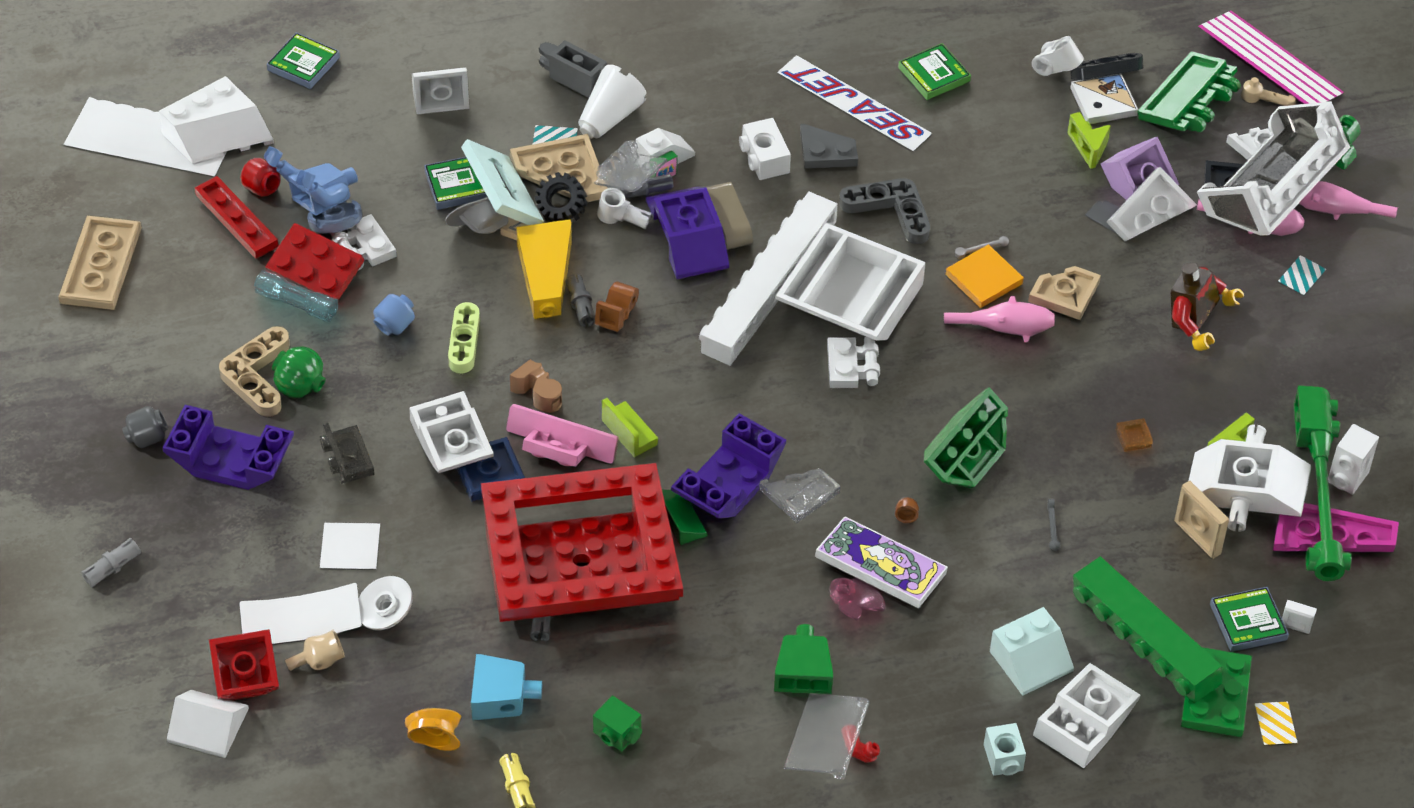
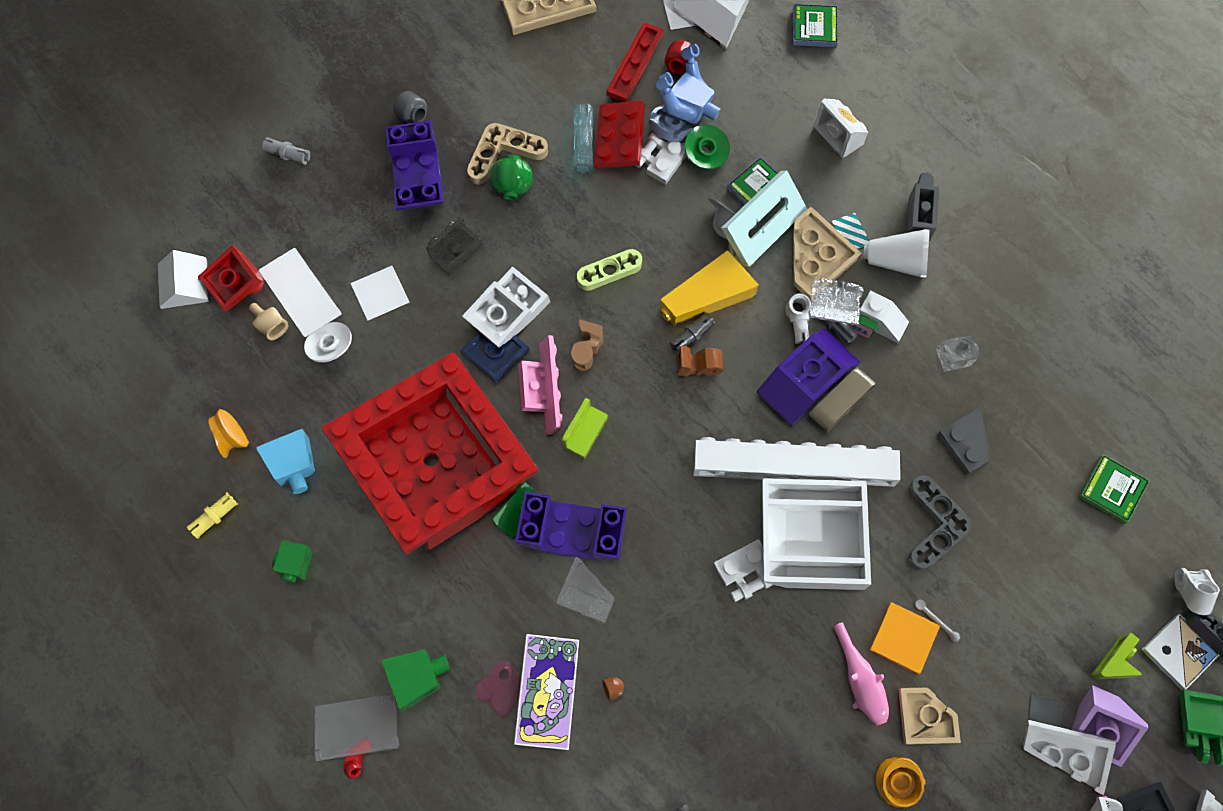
camera: 65 degrees right, 20 degrees up
medium blue head [373,294,415,336] -> none
black tyre [535,172,588,224] -> none
white brick [739,118,791,180] -> none
sticker [777,55,932,151] -> none
green wedge [924,387,1008,488] -> none
none -> green dish [685,125,730,169]
none -> light orange piece [876,756,926,809]
none -> clear brick [937,334,979,372]

